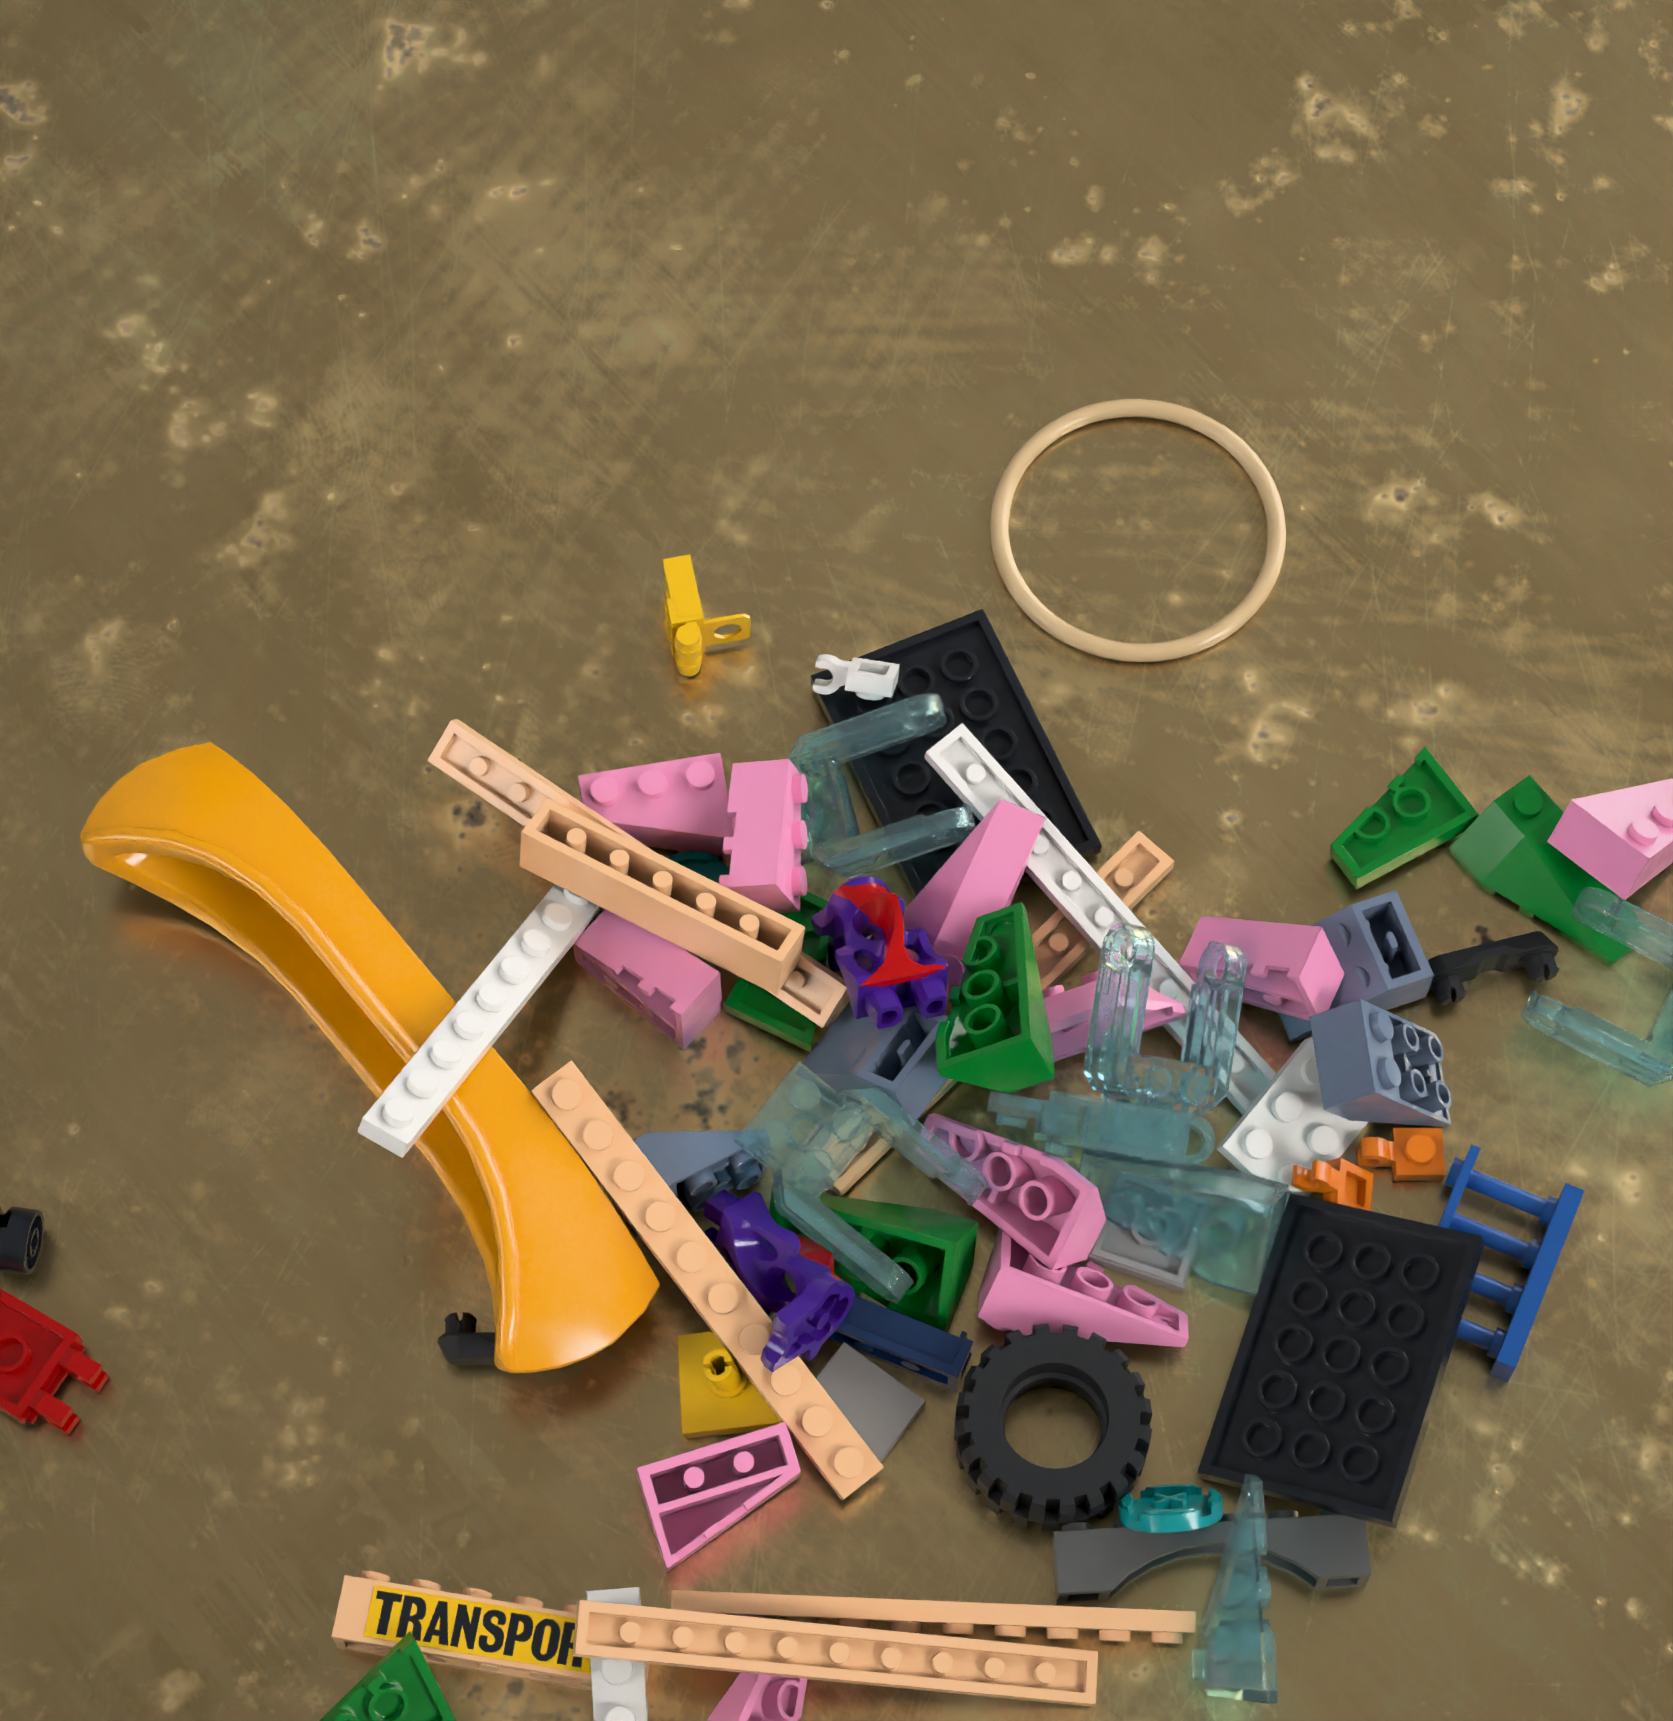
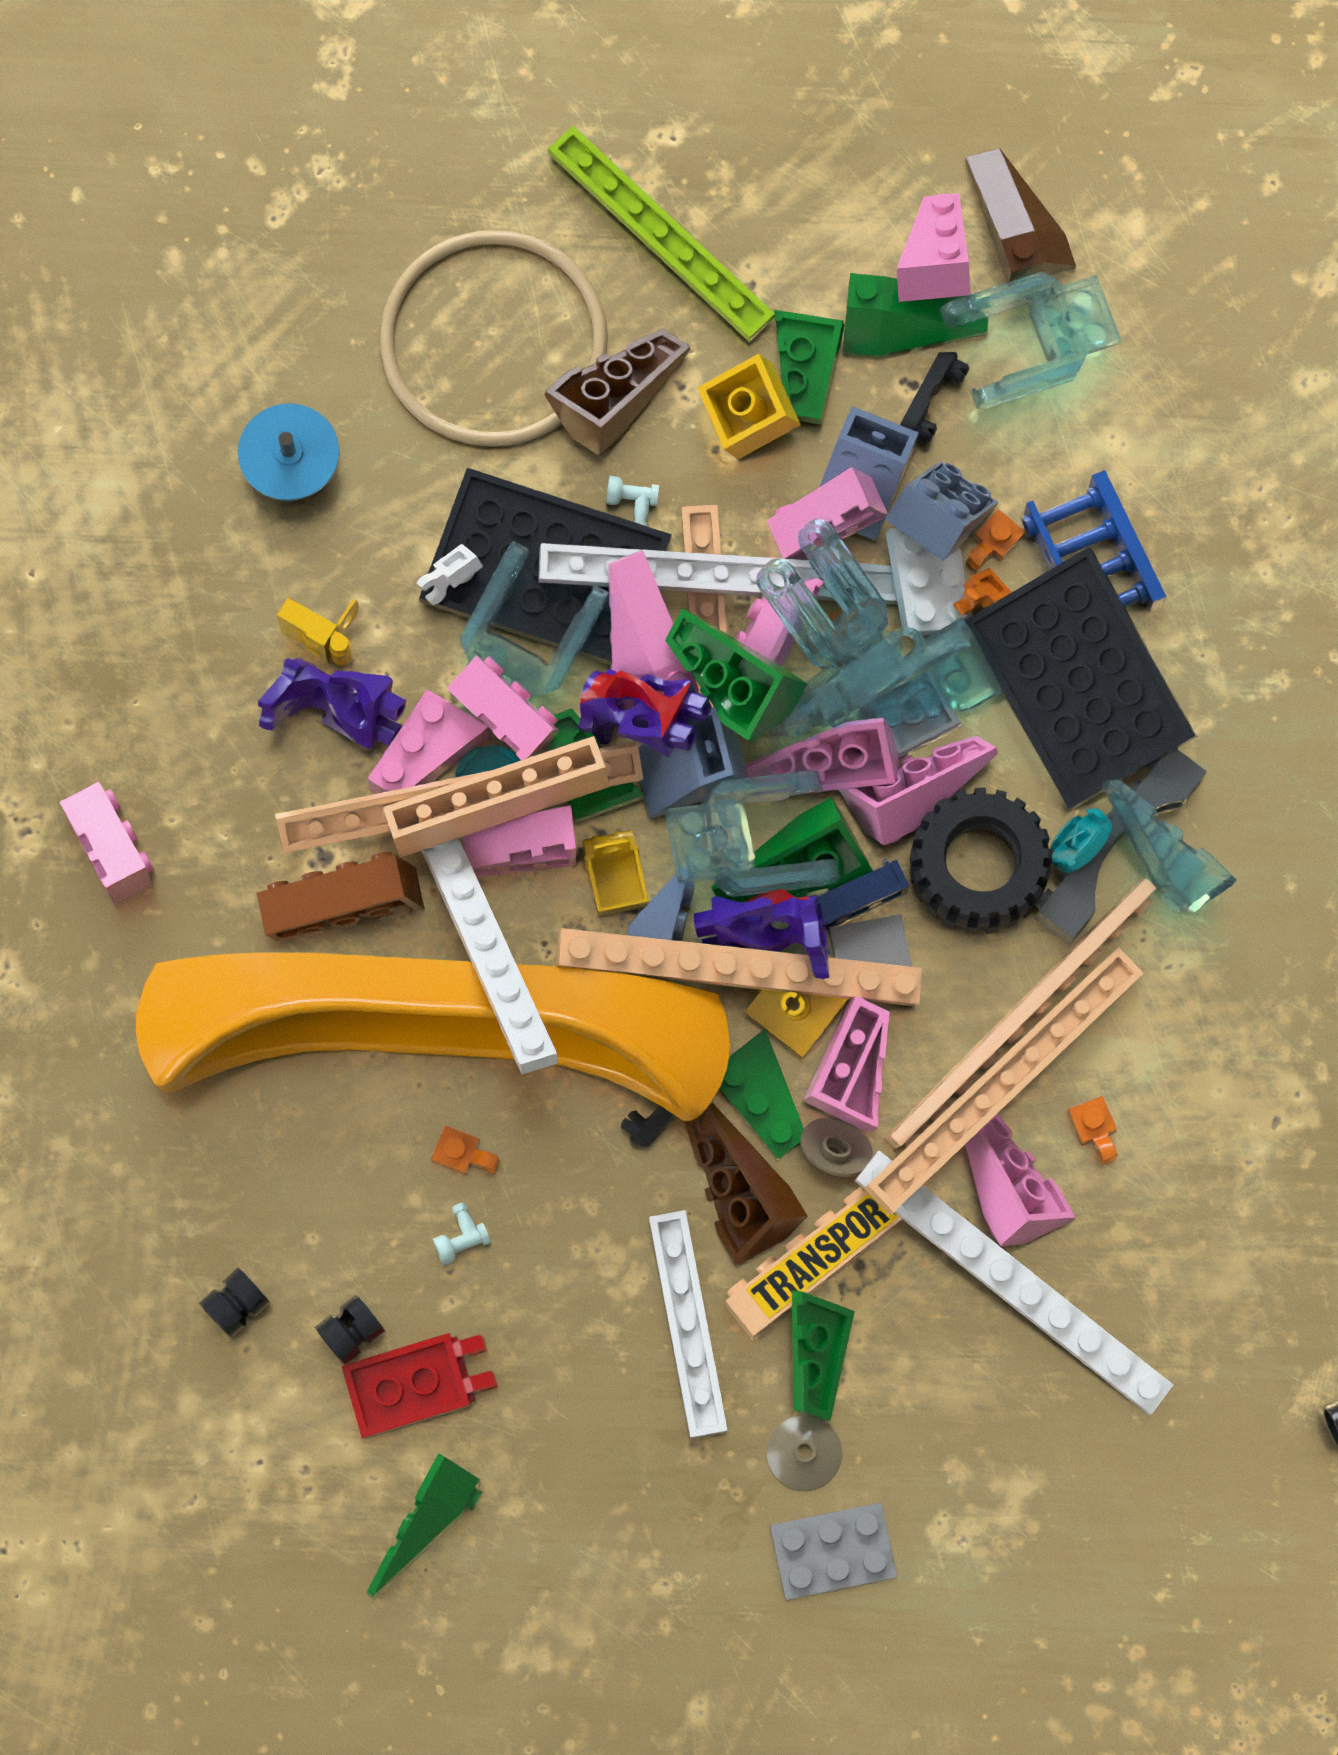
camera: 50 degrees left, 10 degrees up
none -> bright pink wedge [60,782,154,904]
none -> dark azure piece [238,403,339,501]
none -> dark orange wedge [257,852,425,941]
none -> dark purple hips [258,657,406,750]
none -> orange plate [431,1126,500,1175]
none -> light aqua piece [433,1202,491,1266]
none -> reddish brown wedge [545,328,690,455]
none -> lime plate [548,125,775,342]
none -> yellow piece [582,830,649,917]
none -> light aqua piece [606,475,659,526]
none -> white plate [649,1210,728,1439]
none -> reddish brown wedge [685,1102,808,1264]
none -> yellow brick [697,354,801,459]
none -> green wing [719,1029,804,1161]
none -> dark tan dish [800,1118,873,1177]

